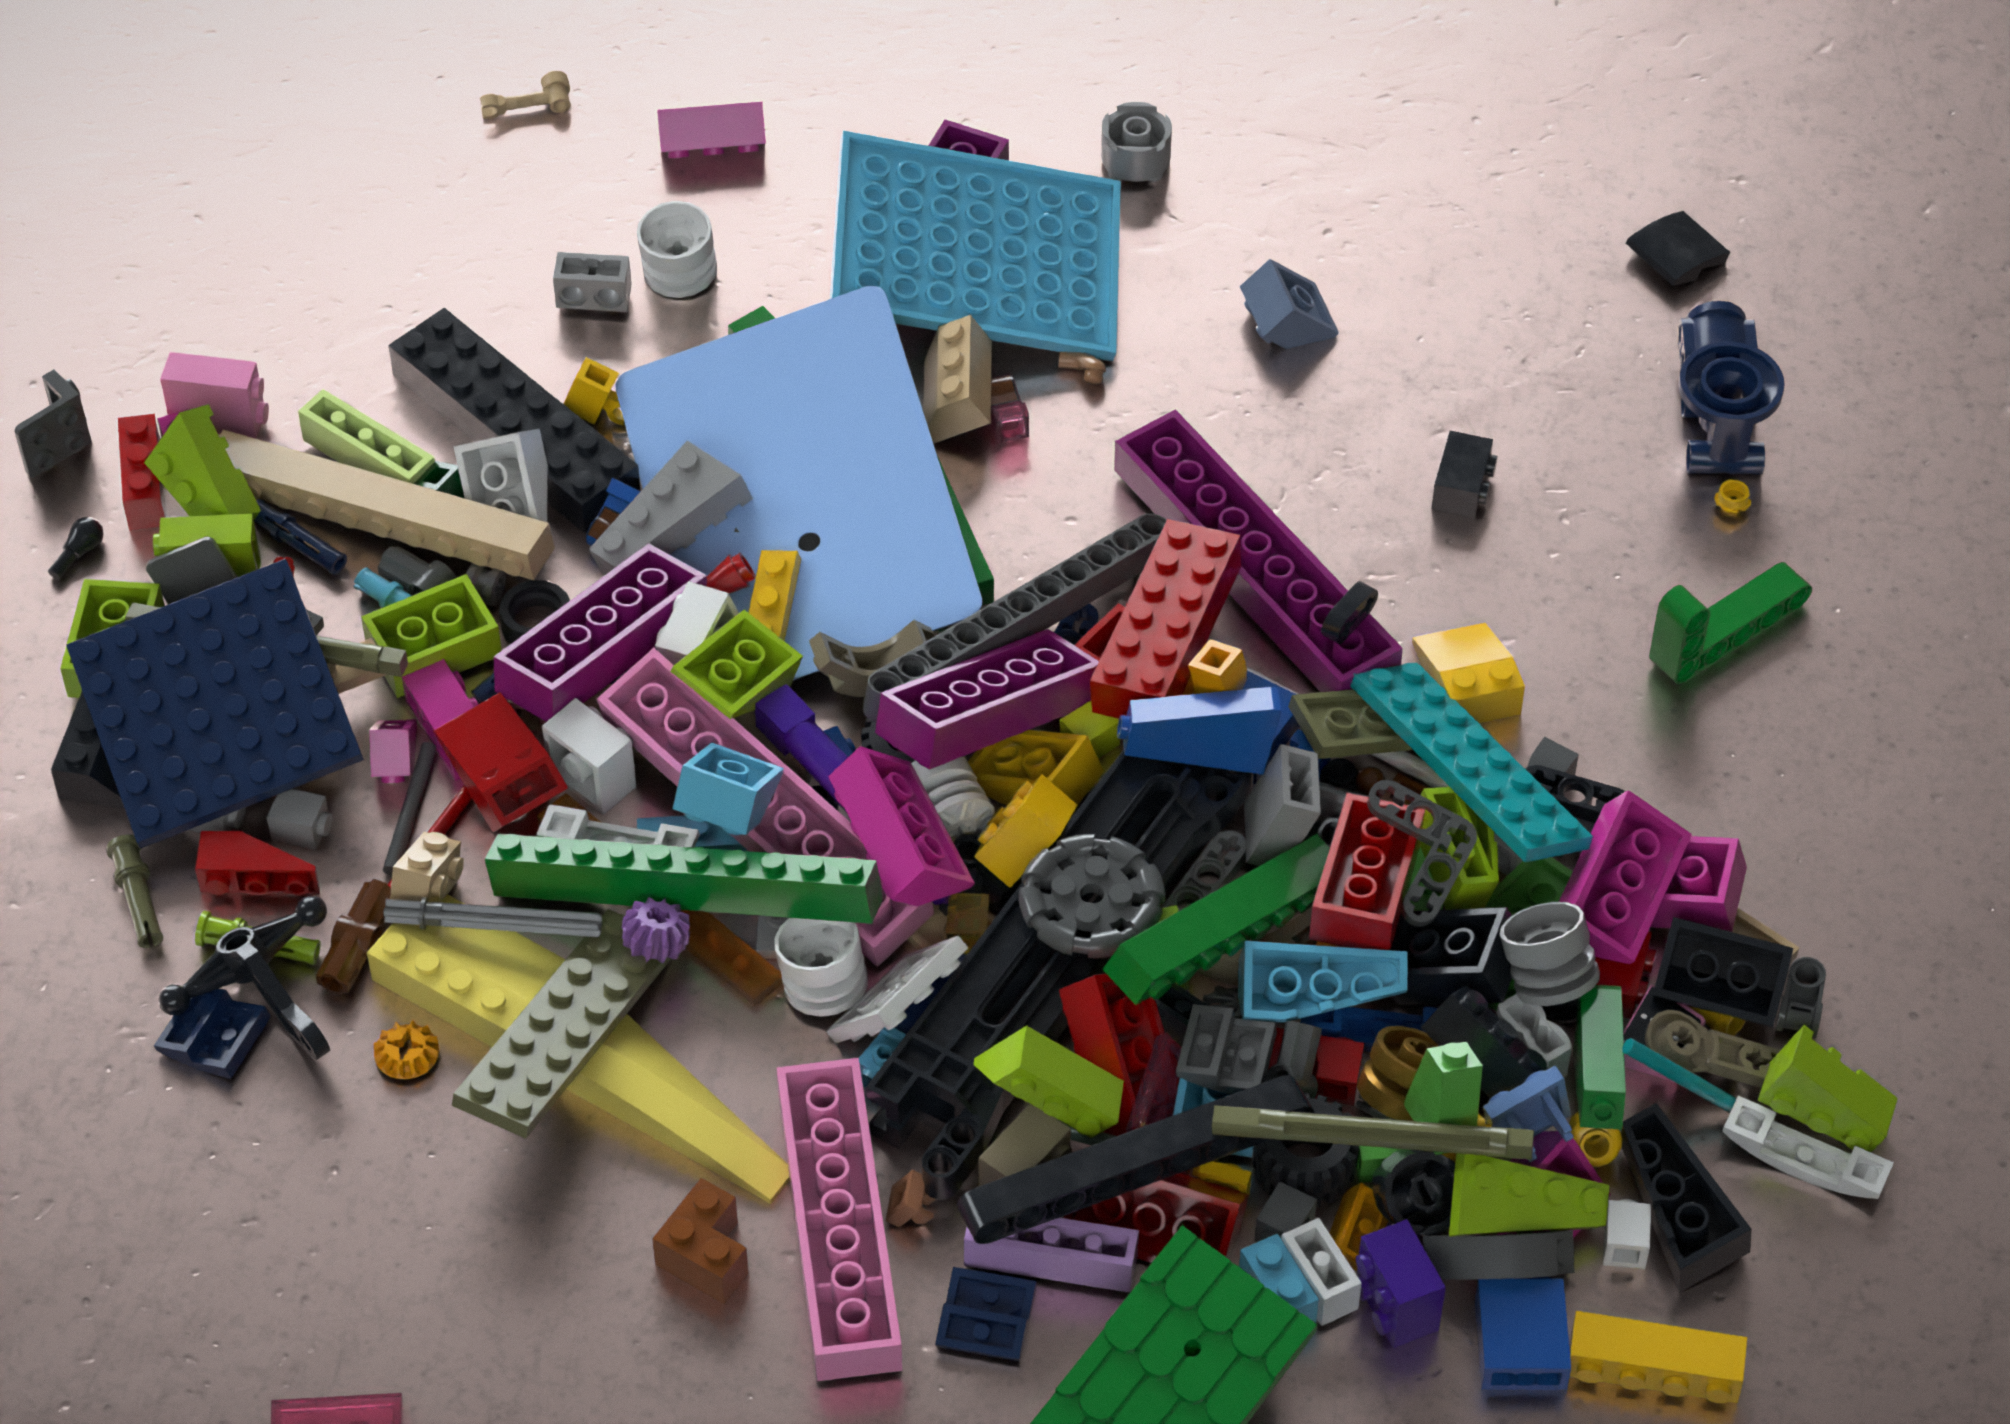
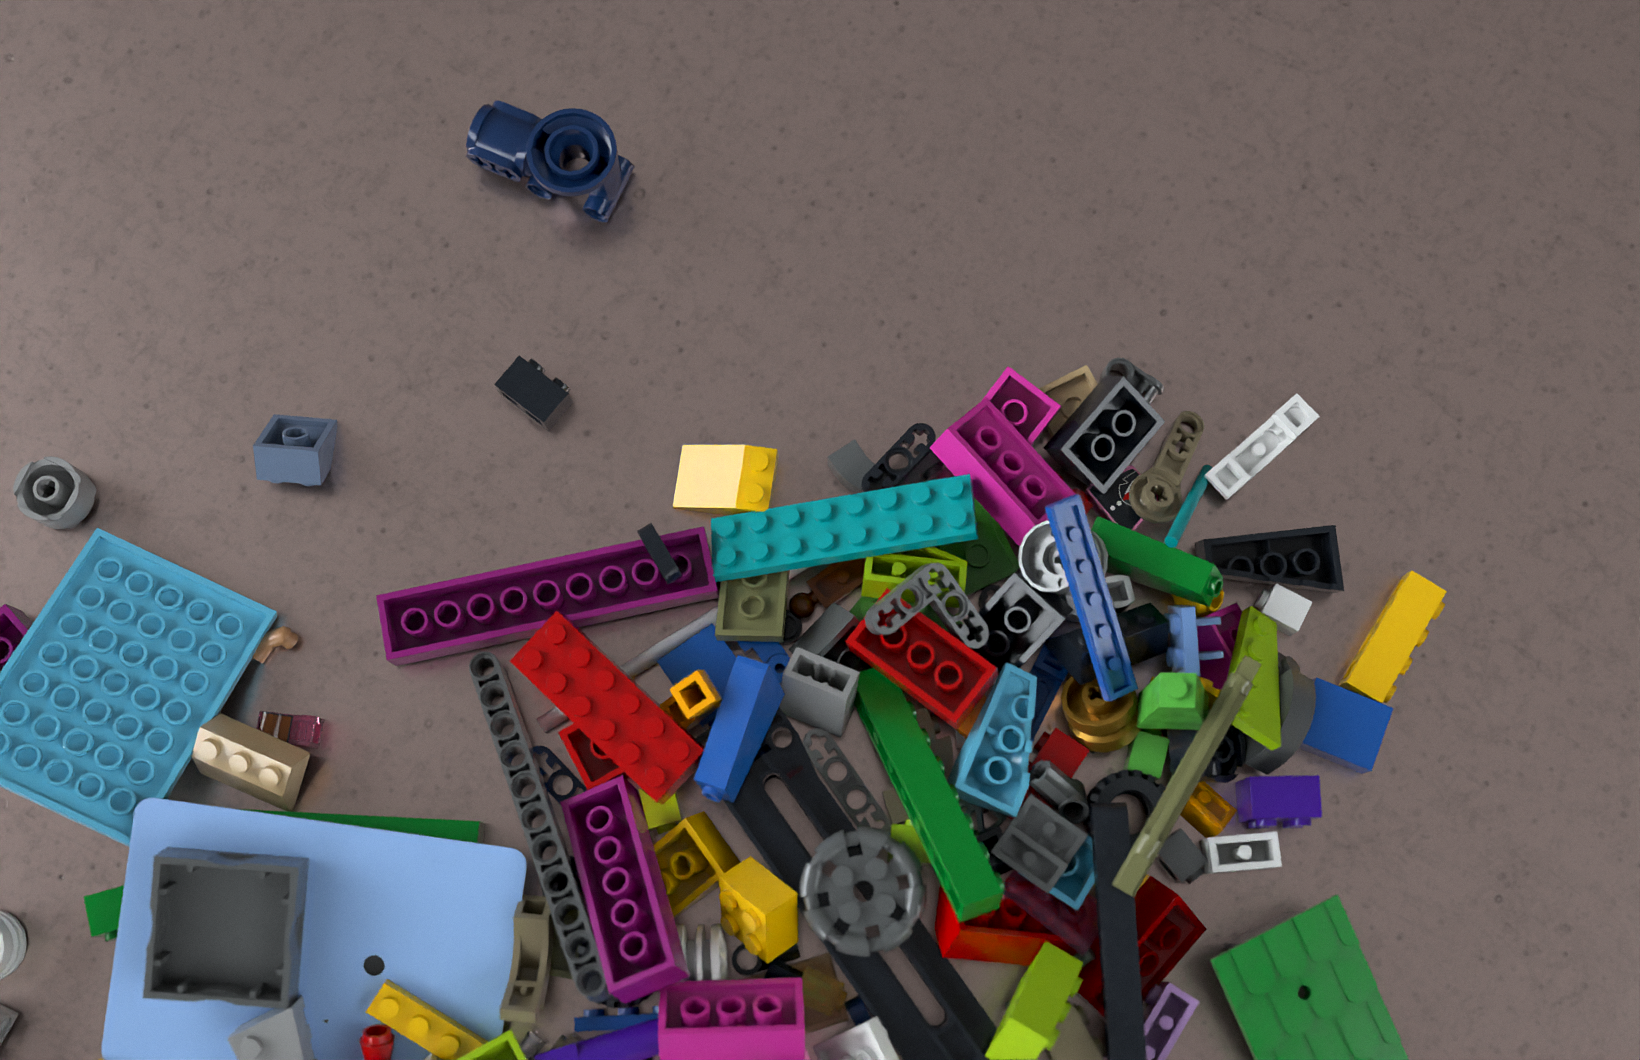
camera: 65 degrees left, 25 degrees up
medium azure brick [1239,1233,1319,1323] -> none
black slope [1625,211,1730,285] -> none
green beam [1649,562,1812,684] -> none
yellow plate [1714,480,1751,514] -> none
lime wedge [1758,1025,1898,1152] -> none
none -> dark grey tile [143,847,309,1009]
none -> blue tile [1045,494,1138,702]

